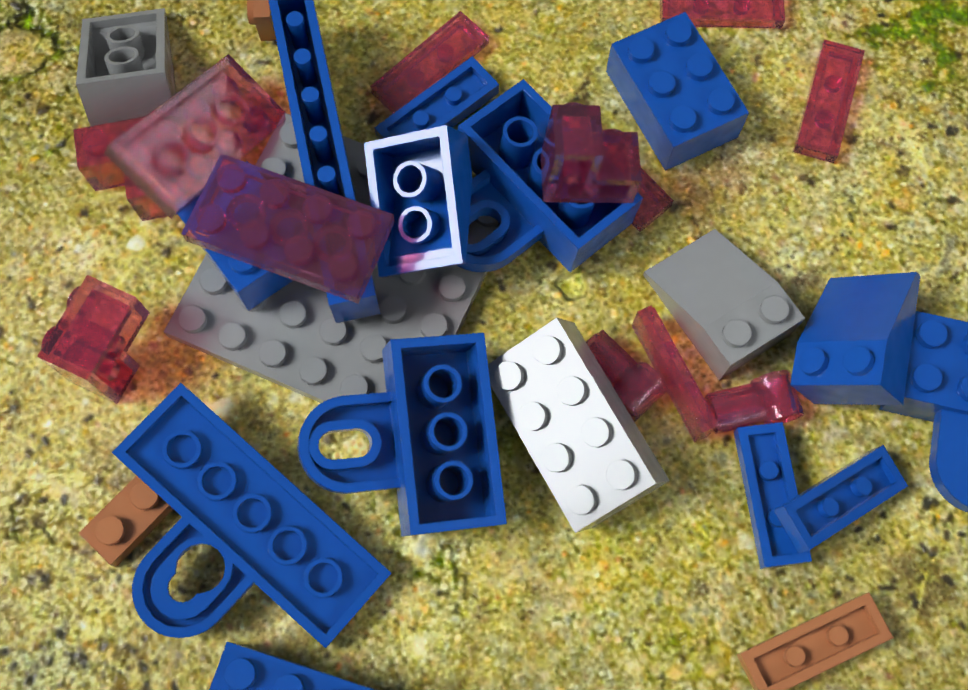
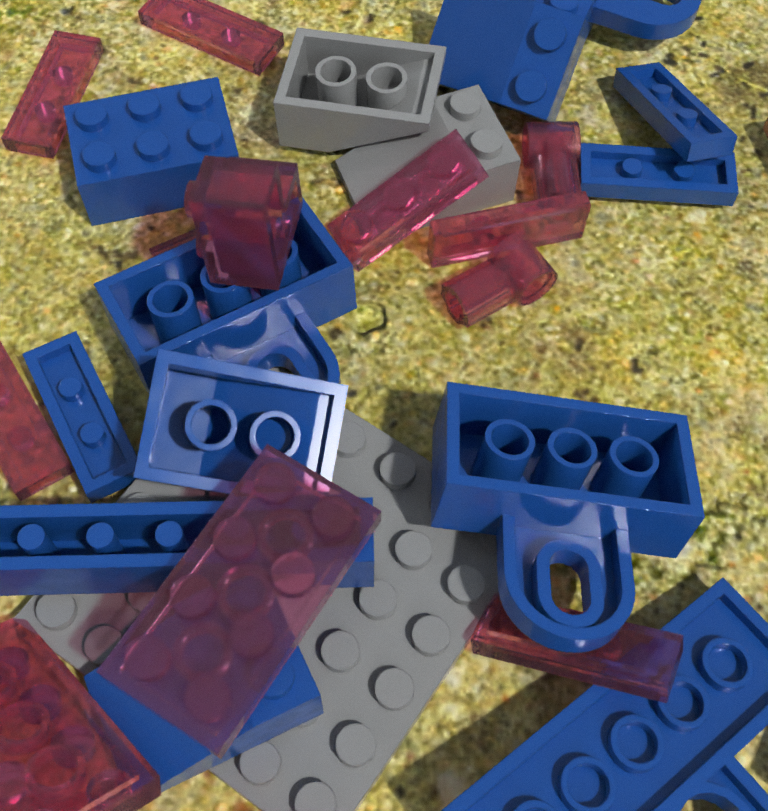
camera: 80 degrees left, 10 degrees down
brick [488,318,670,533] -> none
none -> light grey slope [273,28,447,152]
none -> clear pink plate [327,129,489,272]
none -> clear pink tile [470,593,683,703]

